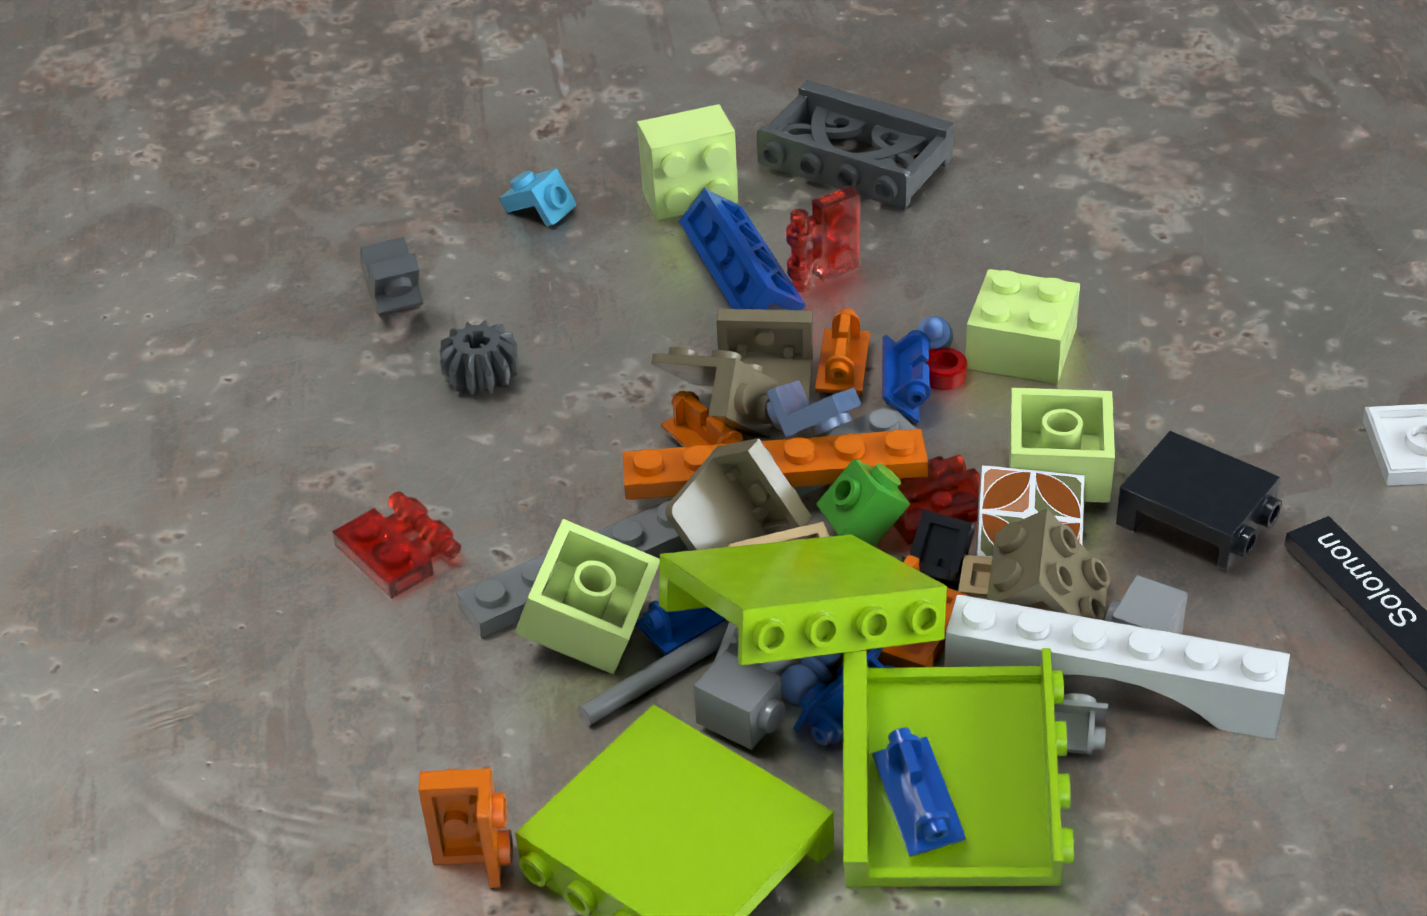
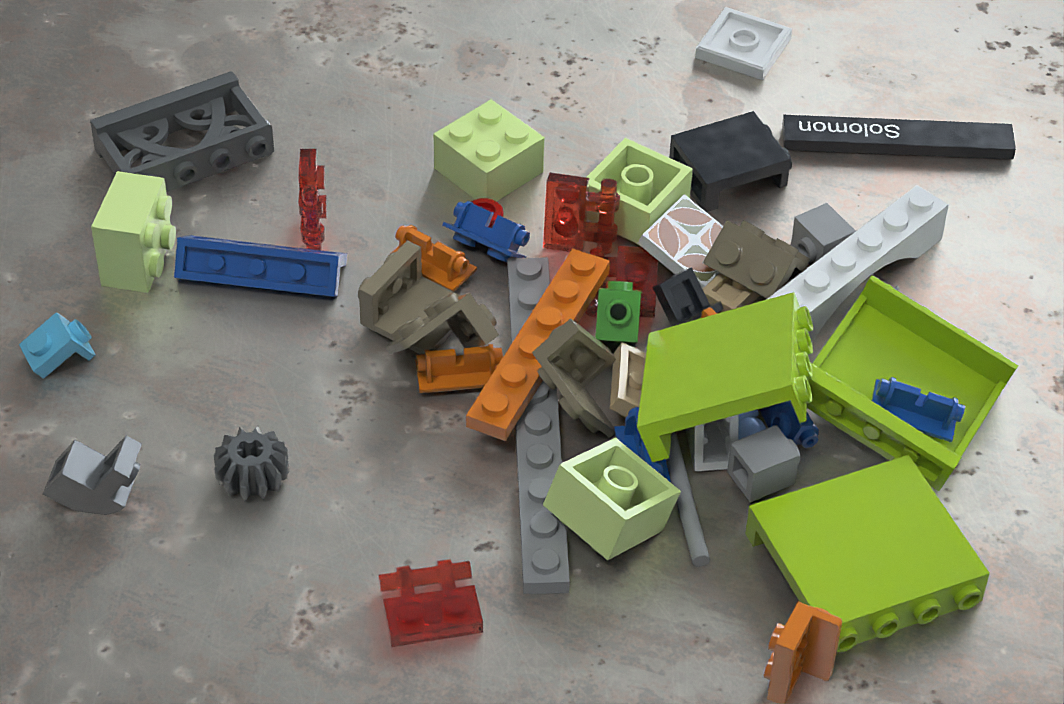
camera: 65 degrees left, 5 degrees up
sand blue bracket [766,380,862,437] -> none
medium blue bar [917,316,953,350] -> none
none -> clear red plate [543,172,620,255]

